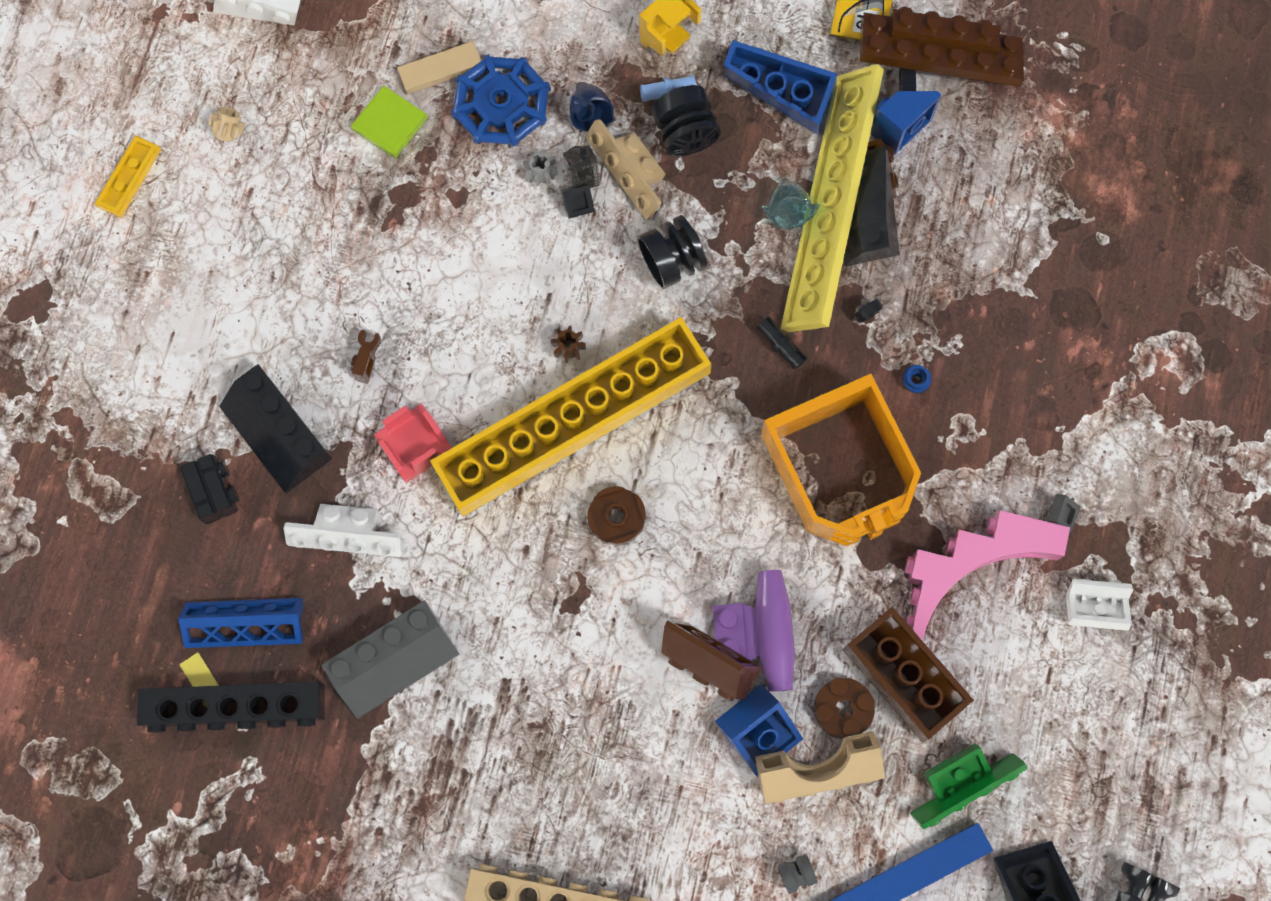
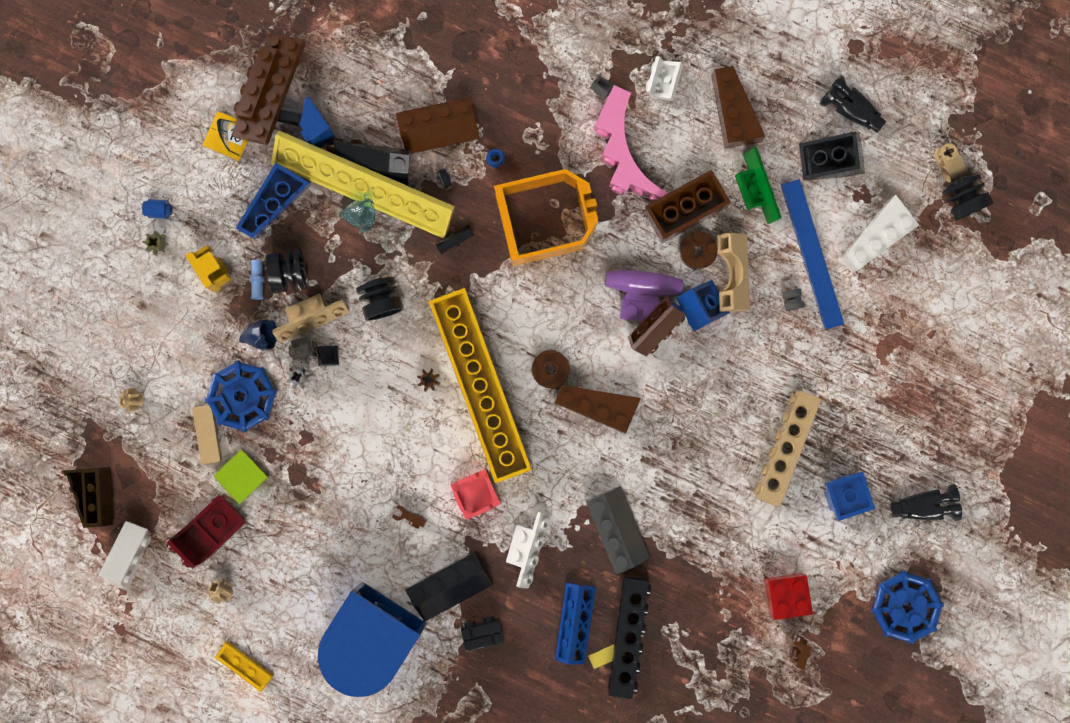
camera: 85 degrees left, 10 degrees up
none -> dark red bracket [165,494,247,569]
none -> blue brick [318,582,427,697]
none -> reddish brown slope [396,97,480,154]
none -> reddish brown wedge [554,385,641,434]
none -> reddish brown wedge [711,66,766,149]

